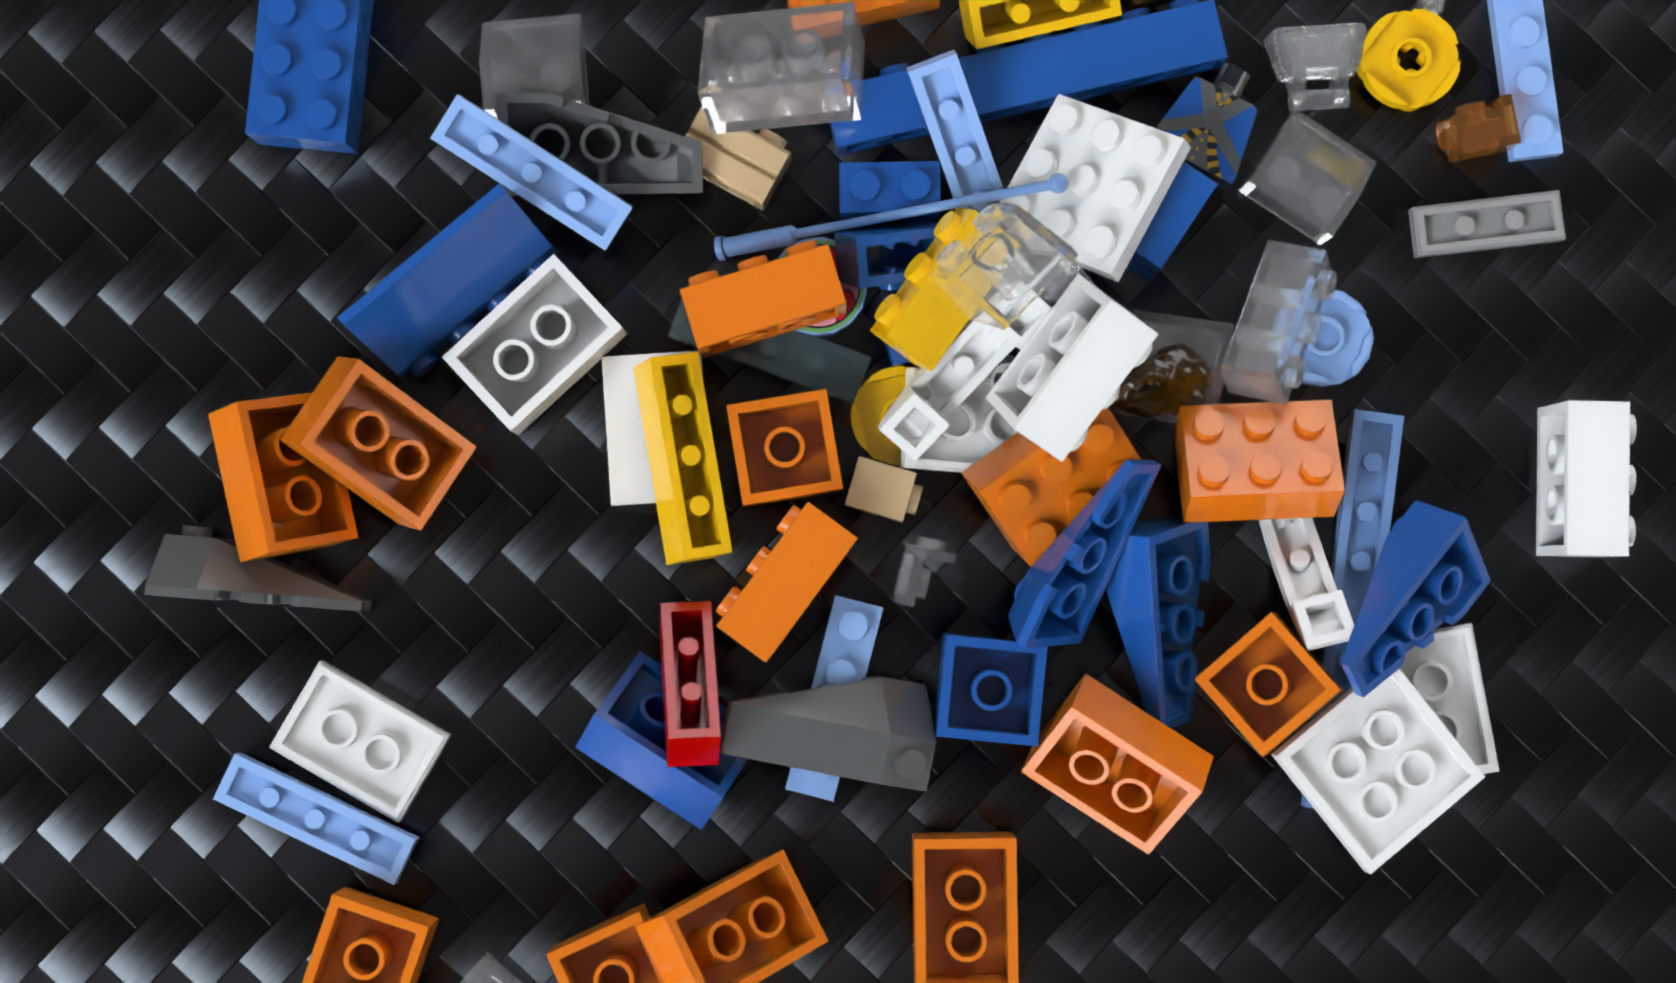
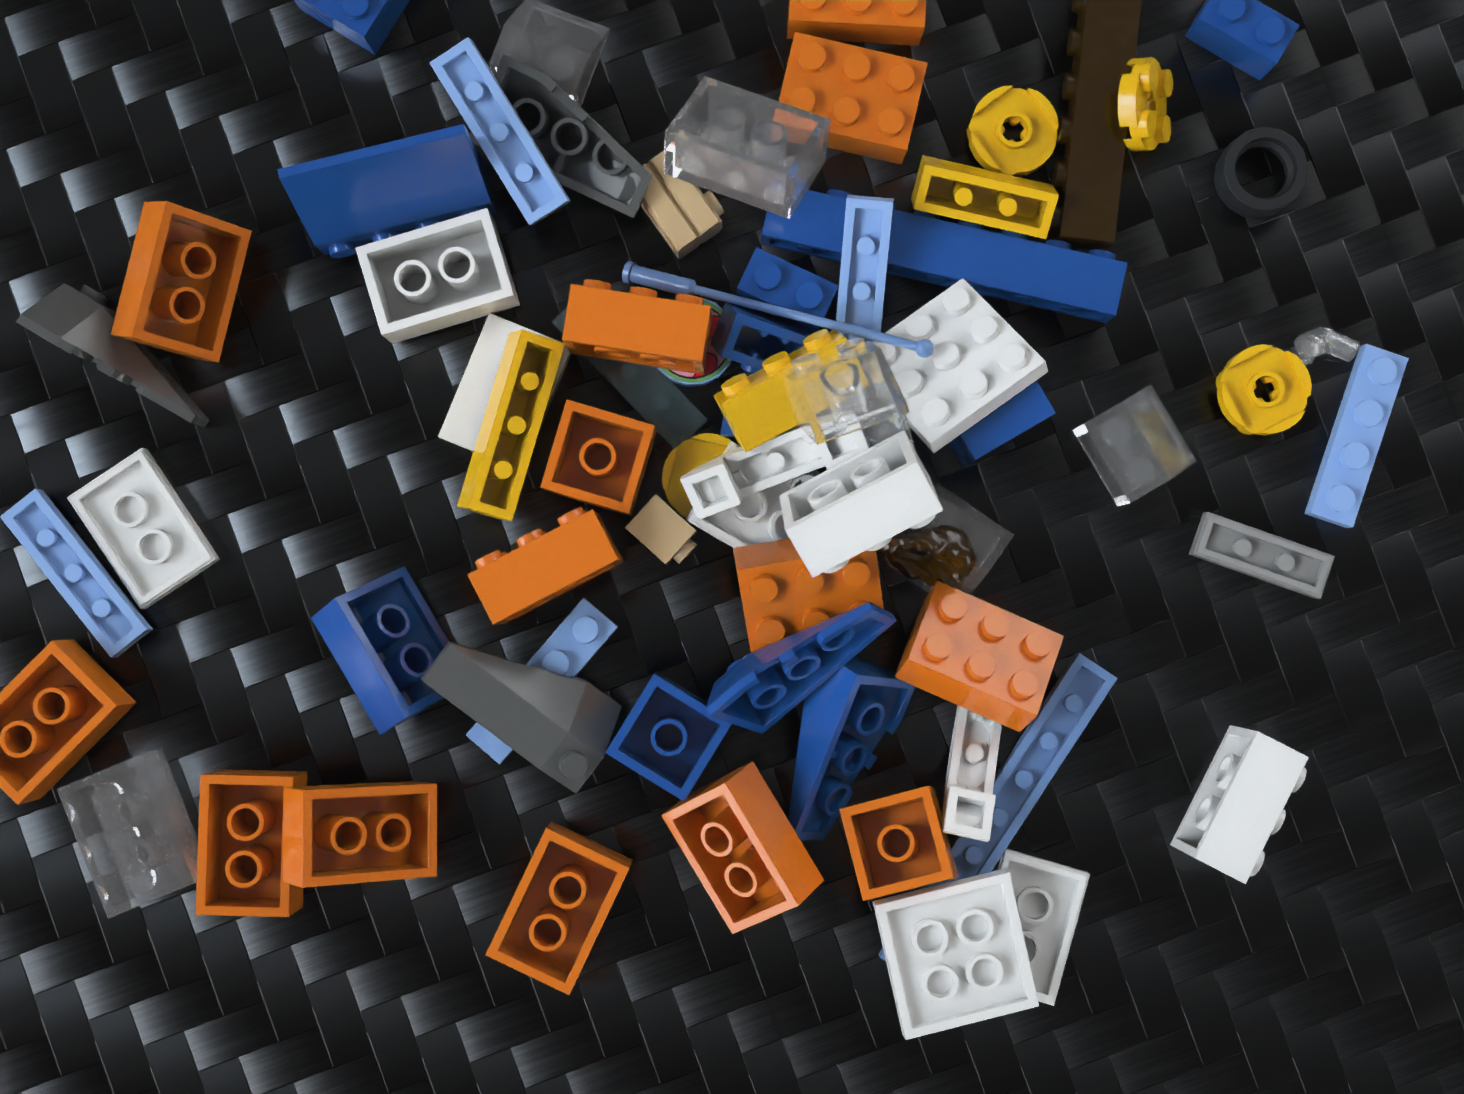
camera: 25 degrees right, 0 degrees up
orange brick [280,356,476,531] -> none
red brick [659,601,721,767] -> none
clear bracket [892,536,956,607] -> none
torso [1156,63,1257,192] -> none
clear brick [1221,240,1337,405] -> none
clear piece [1264,23,1366,111] -> none
light blue tile [1271,287,1374,388] -> none
blue wedge [1341,500,1491,698] -> none
clear orange brick [1436,94,1521,163] -> none

